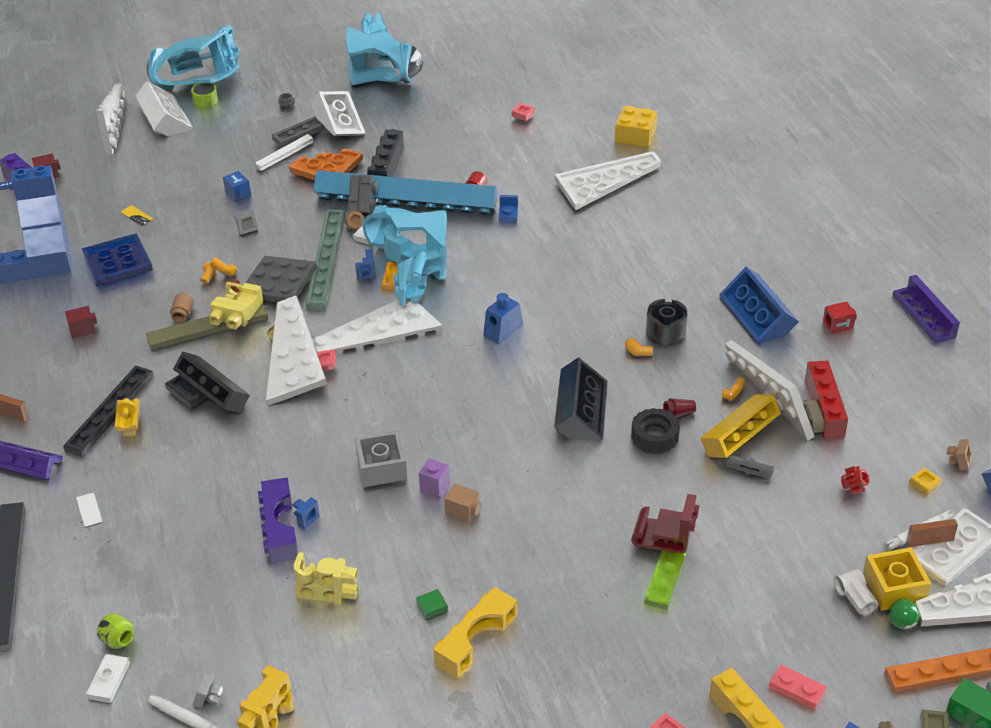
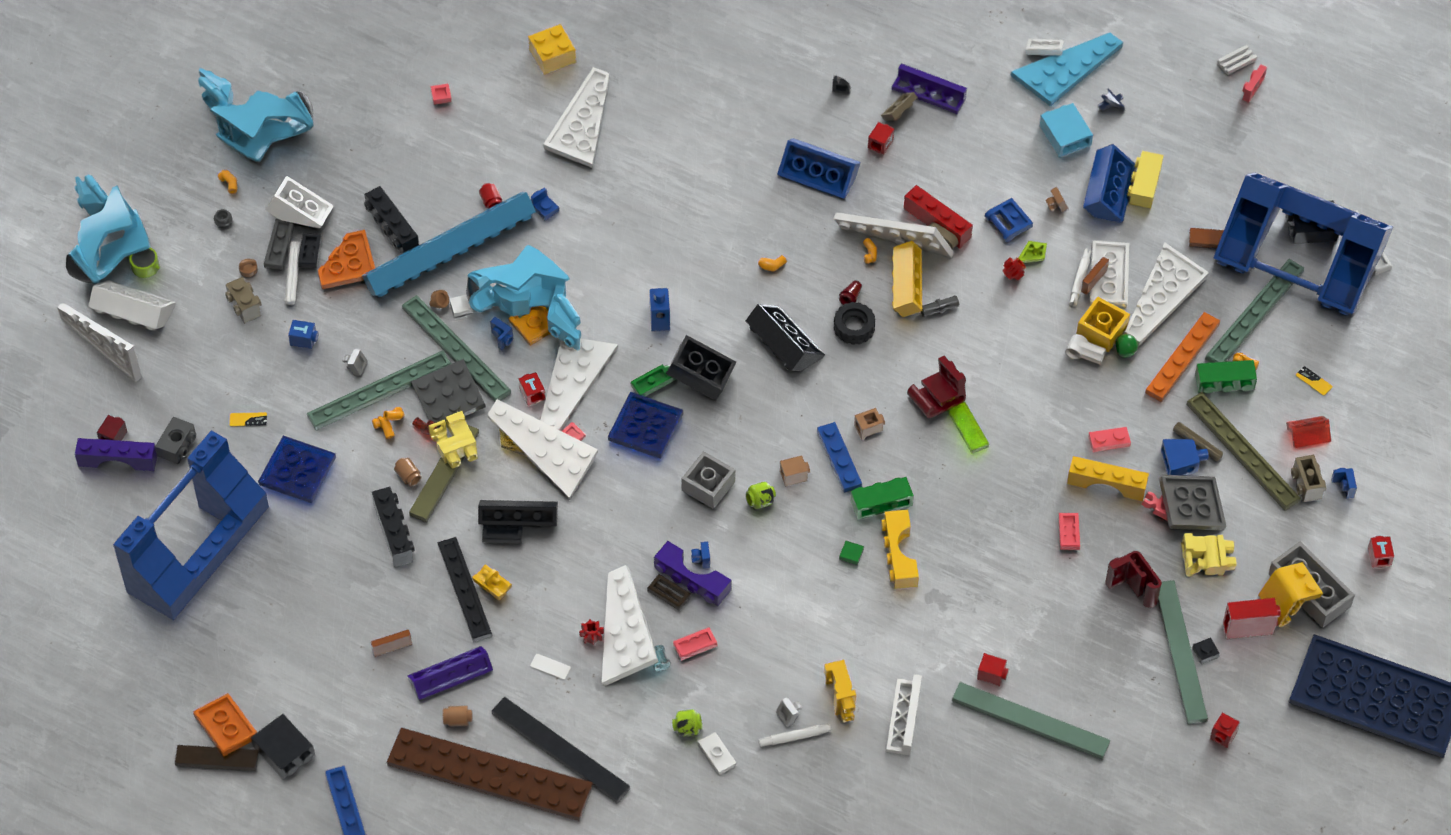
camera: 45 degrees left, 15 degrees up
dark red brick [65,306,98,338] -> none
light yellow hips [294,552,359,605] -> none
dark grey brick [348,175,378,216] -> none
medium lavender brick [419,458,450,498] -> none
black brick [646,299,688,346] -> none
yellow tile [909,467,942,496] -> none
none -> dark grey brick [155,417,197,464]
none -> light orange arm [218,170,237,194]
none -> dark tan brick [225,277,262,324]
none -> medium nougat tile [239,258,258,277]
none -> black plate [298,233,322,268]
none -> sand green tile [307,350,452,430]
none -> black brick [372,487,415,567]
none -> red brick [518,372,546,406]
none -> red gear [579,619,604,645]
none -> white wing [602,565,659,686]
none -> clear blue plate [608,392,683,459]
none -> green hinge [630,364,675,399]
none -> dark brown tile [647,574,691,611]
none -> clear light blue bush [654,645,671,672]
none -> black brick [665,335,736,401]
none -> coral plate [673,627,717,661]
none -> lime head [746,482,776,509]
none -> blue plate [817,422,862,493]
none -> black tile [832,75,851,94]
none -> green brick [850,477,914,520]
none -> medium nougat brick [854,408,885,440]
none -> dark tan plate [881,92,917,121]
none -> blue plate [984,198,1033,242]
none -> lime piece [1018,241,1047,263]

